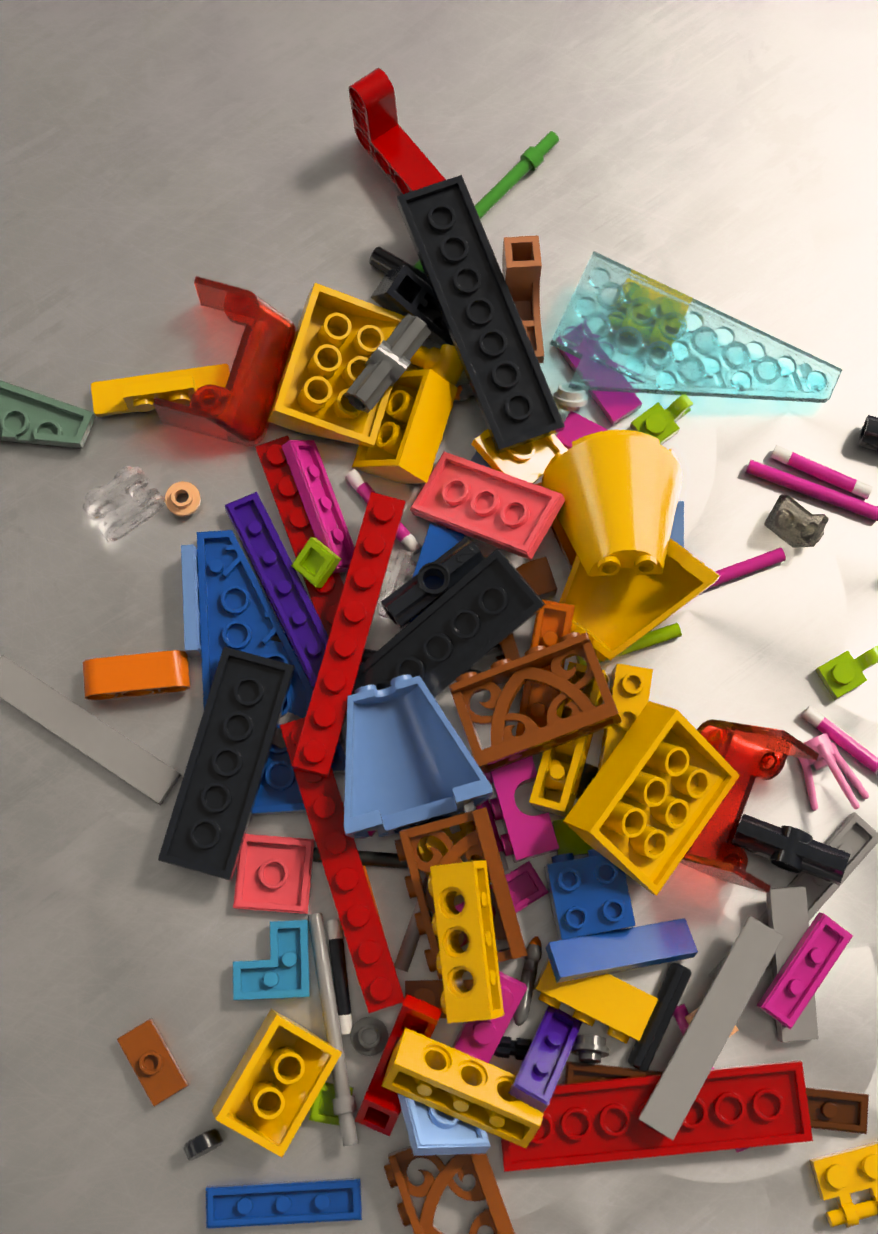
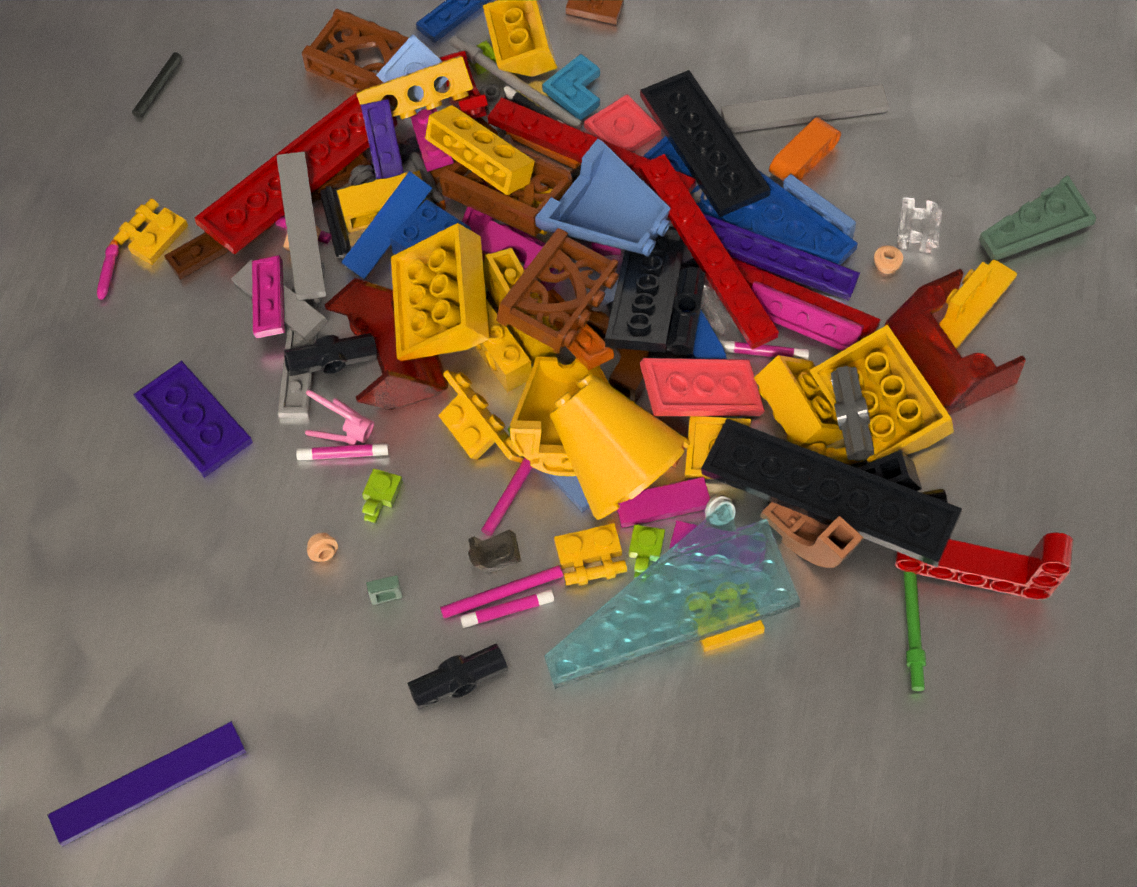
camera: 145 degrees right, 15 degrees down
lime tile [291,537,341,588] -> none
none -> yellow bracket [438,370,525,463]
none -> yellow plate [554,523,627,586]

